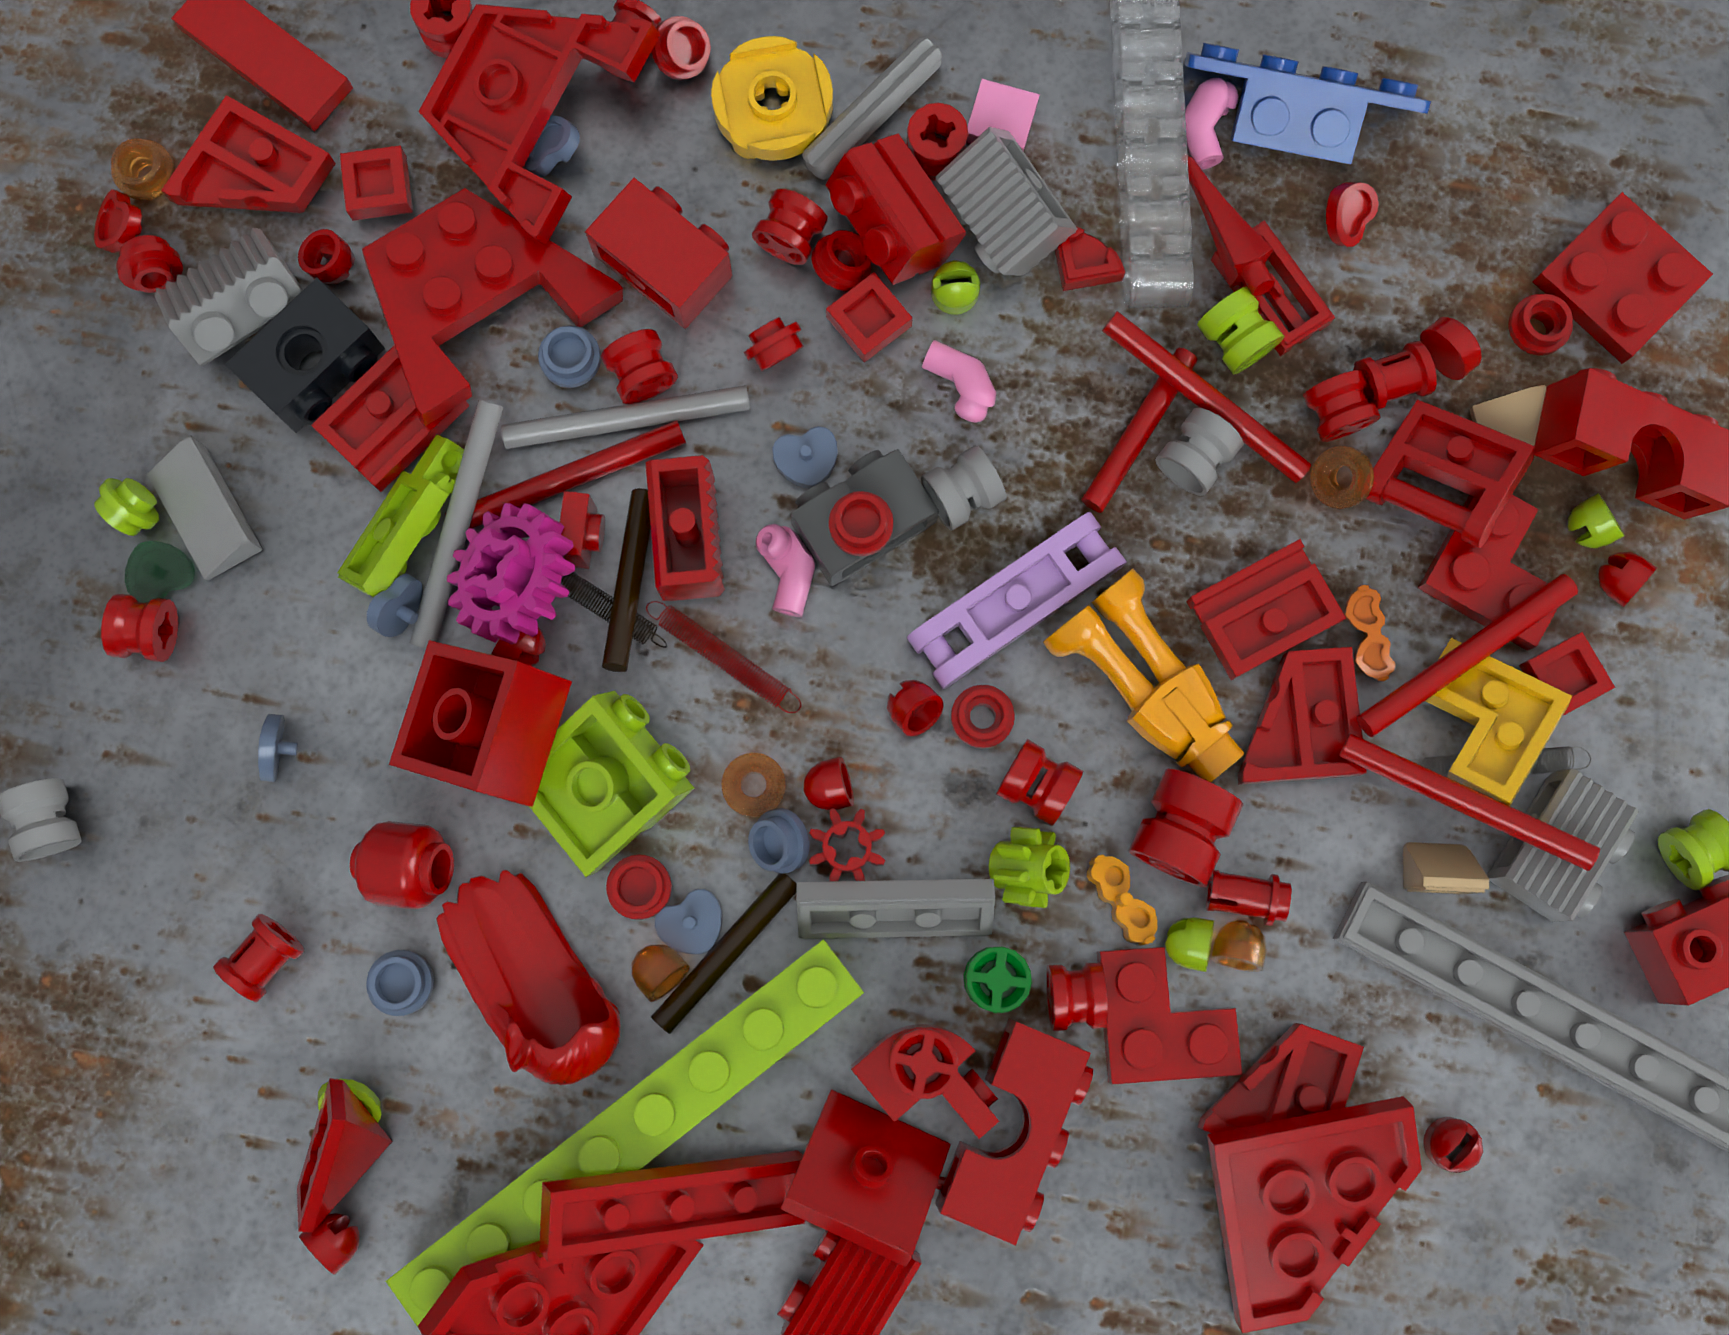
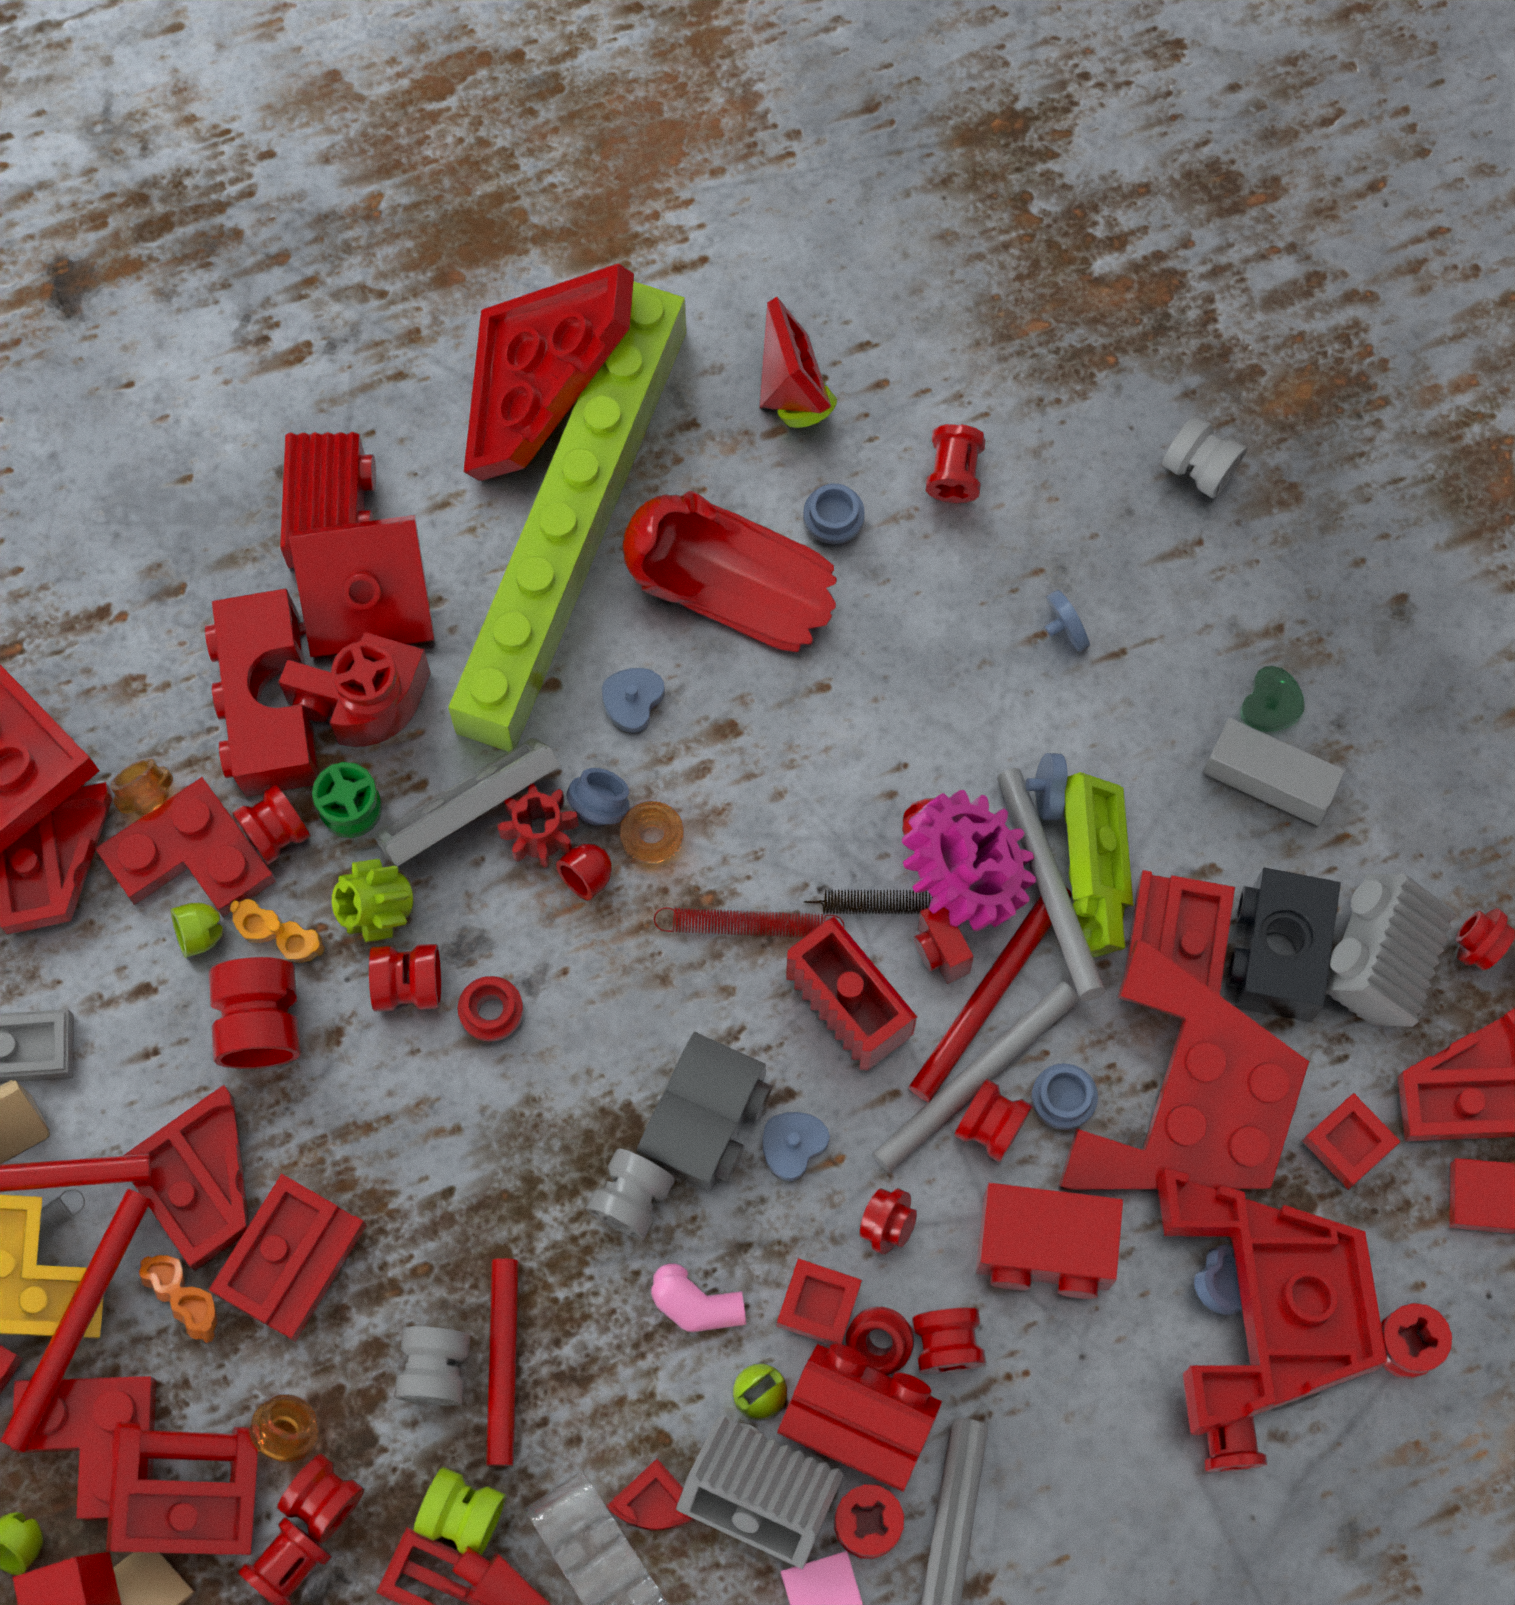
camera: 150 degrees right, 10 degrees down
lime plate [94,478,159,536] -> none
red wheel [101,594,178,662] -> none
red hinge [298,229,355,285] -> none
red hinge [299,1213,360,1275] -> none
red head [350,821,454,909] -> none
red brick [389,640,572,807] -> none
lime plate [529,690,695,877] -> none
red plate [539,1150,805,1262] -> none
dark brown bar [602,488,651,672] -> none
red plate [606,854,672,920] -> none
clear orange hinge [631,945,690,1002] -> none
dark brown bar [651,873,797,1034] -> none
red plate [652,16,711,80] -> none
yellow plate [711,36,833,161] -> none
bright pink arm [756,524,815,617] -> none
red plate [829,491,893,556] -> none
red hinge [887,680,944,736] -> none
lavender plate [907,512,1127,690] -> none
light orange piece [1043,568,1244,782] -> none
red bar [1102,311,1312,483] -> none
red pin [1206,870,1292,926] -> none
clear orange hinge [1211,919,1267,972] -> none
none -> clear orange plate [110,758,173,816]

